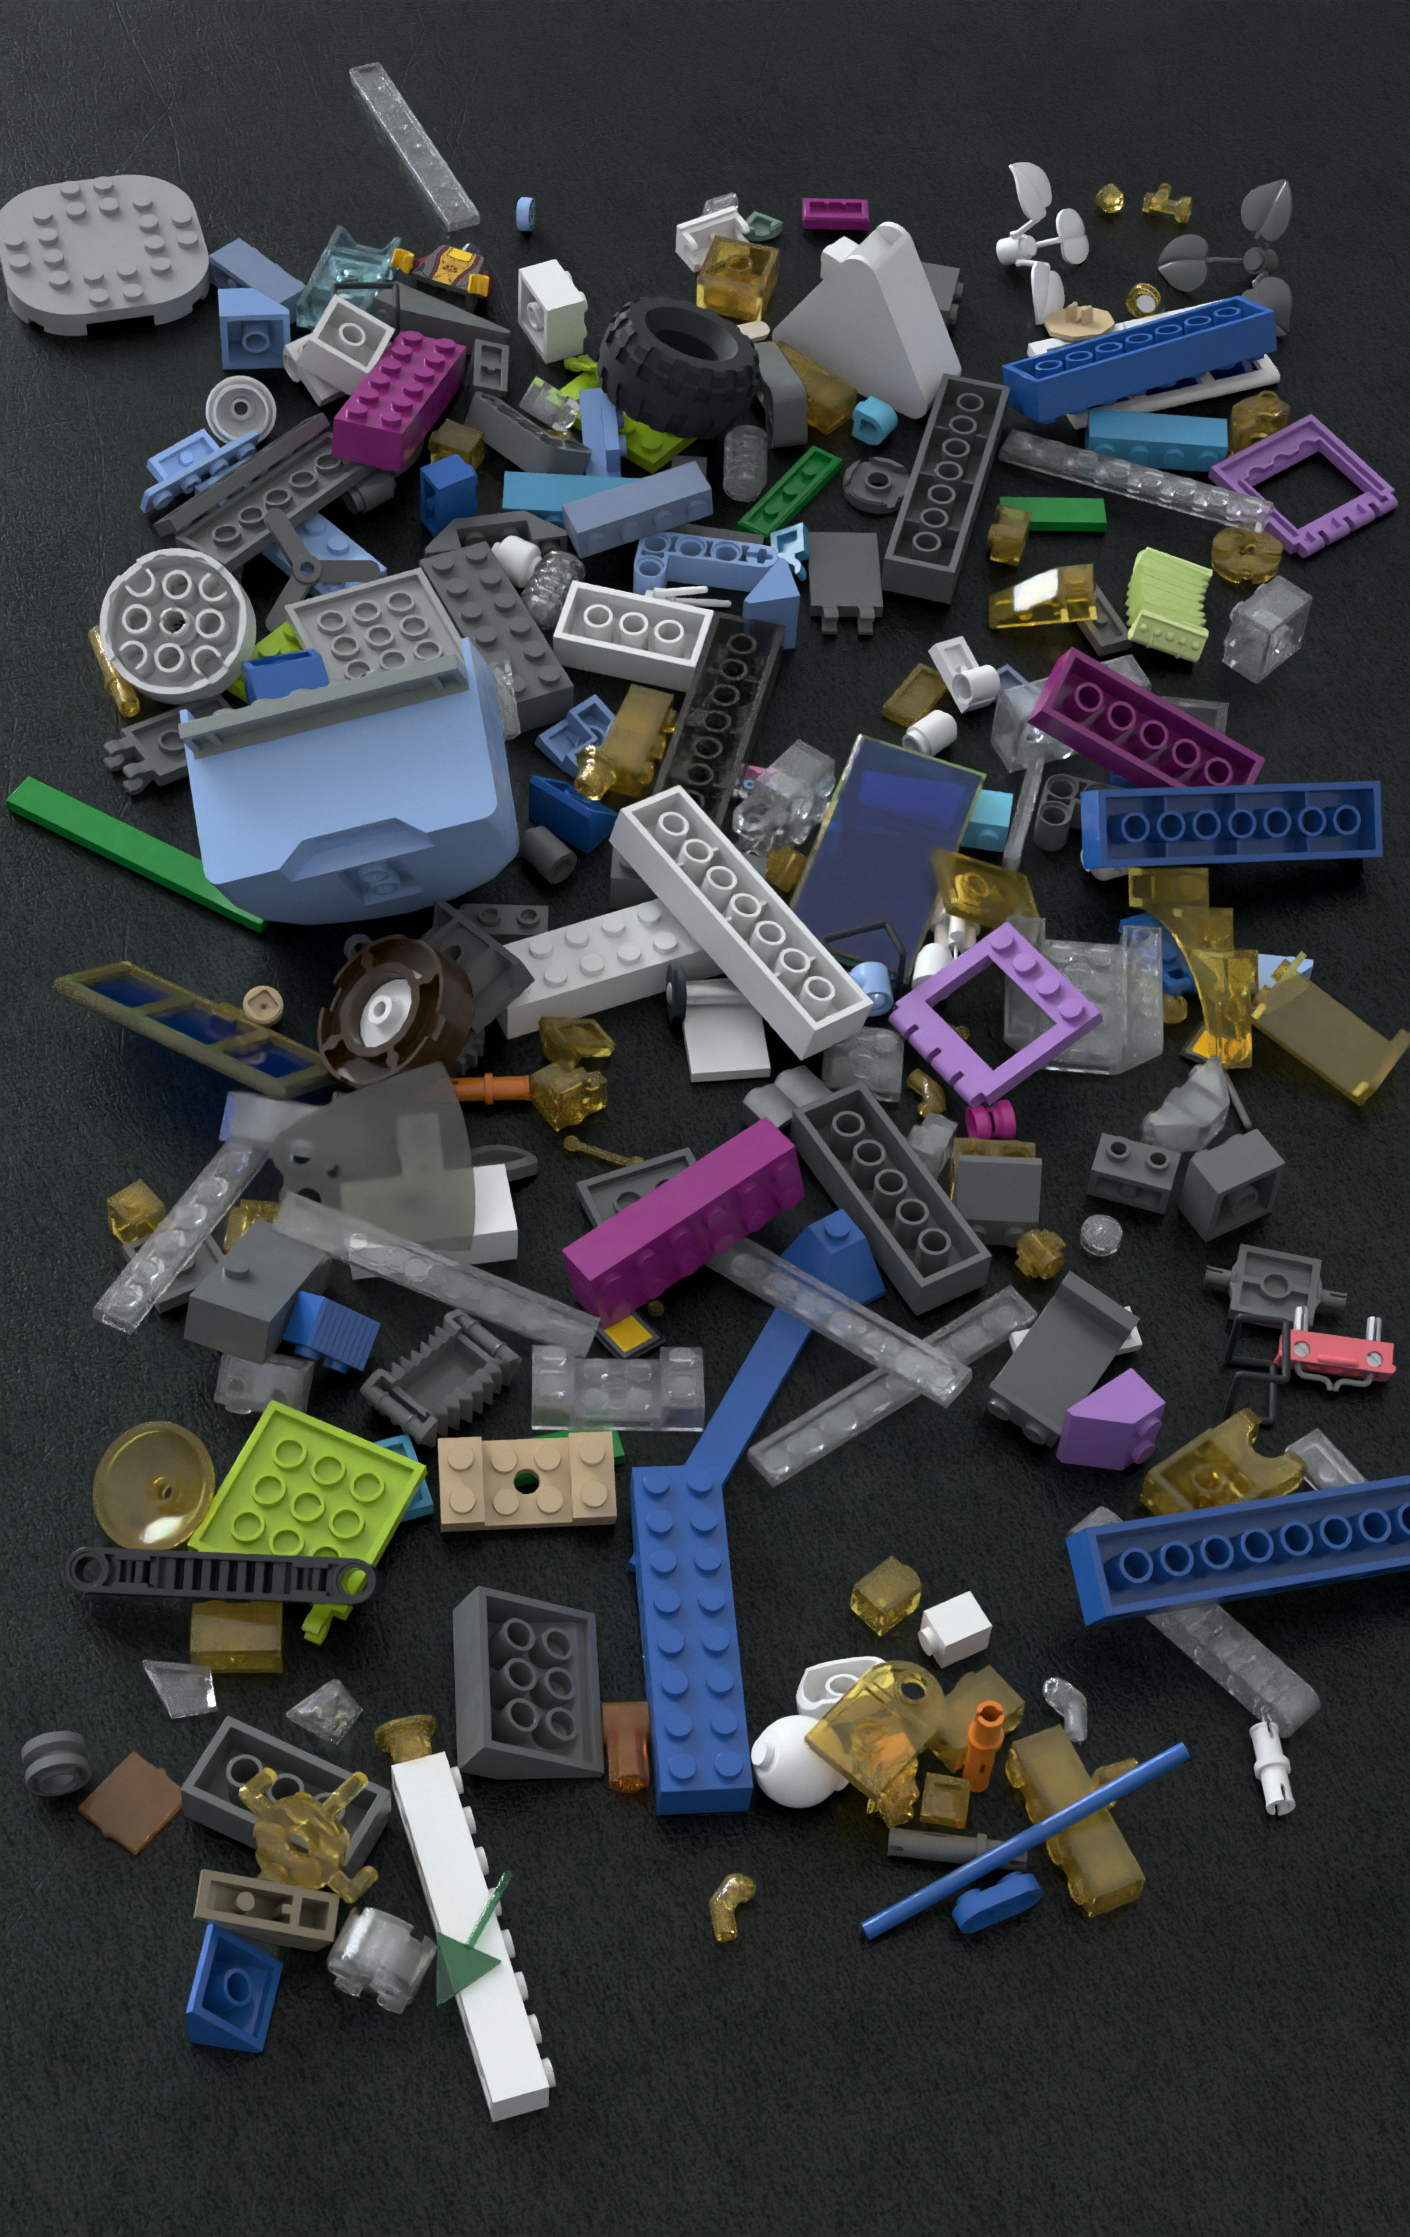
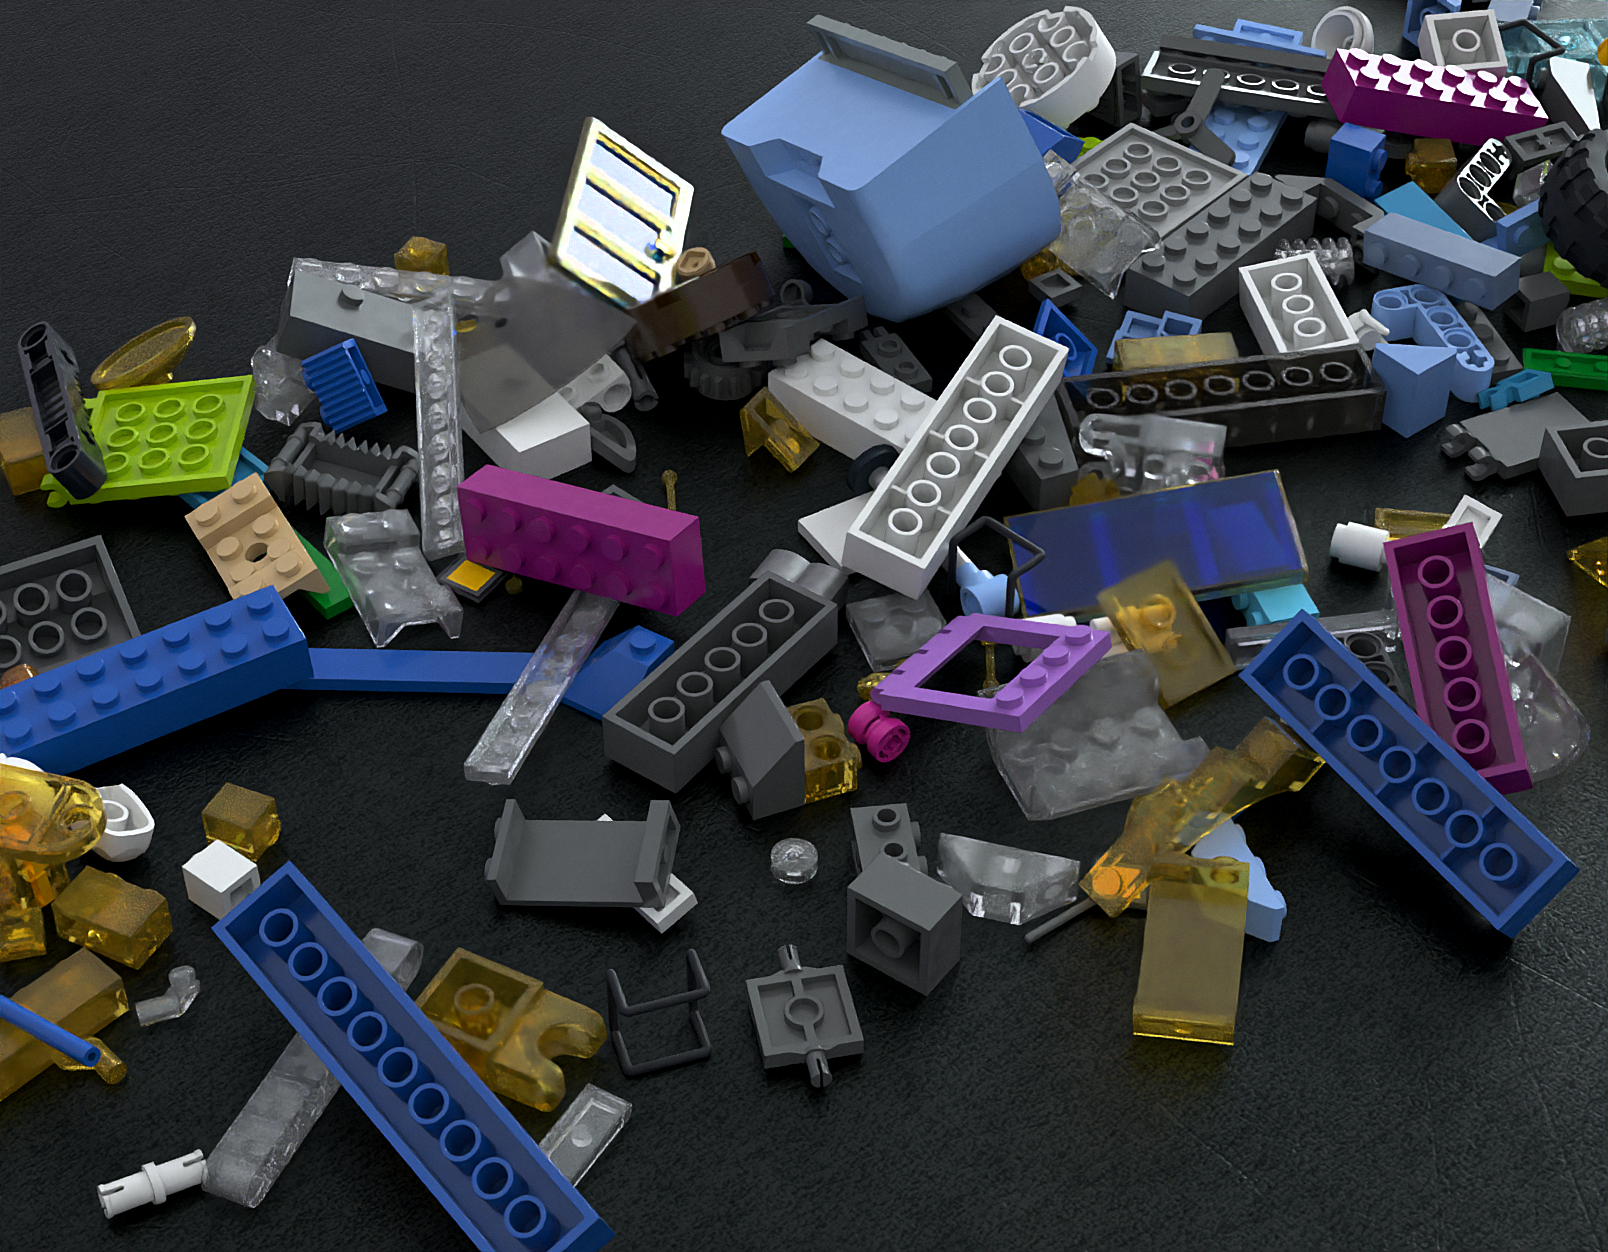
camera: 70 degrees right, 10 degrees down
orange pin [409,1073,530,1105] -> none
white head [491,535,545,588] -> none
clear yellow brick [530,1058,607,1132] -> none
clear yellow piece [573,745,626,800] -> none
clear plate [747,1285,1037,1488] -> none
clear brick [905,1112,958,1180] -> none
orange pin [962,1700,1004,1793] -> none
clear yellow gear [1014,1228,1066,1279] -> none
medium lavender slope [1056,1368,1166,1471] -> none
coral piece [1273,1307,1396,1392] -> none

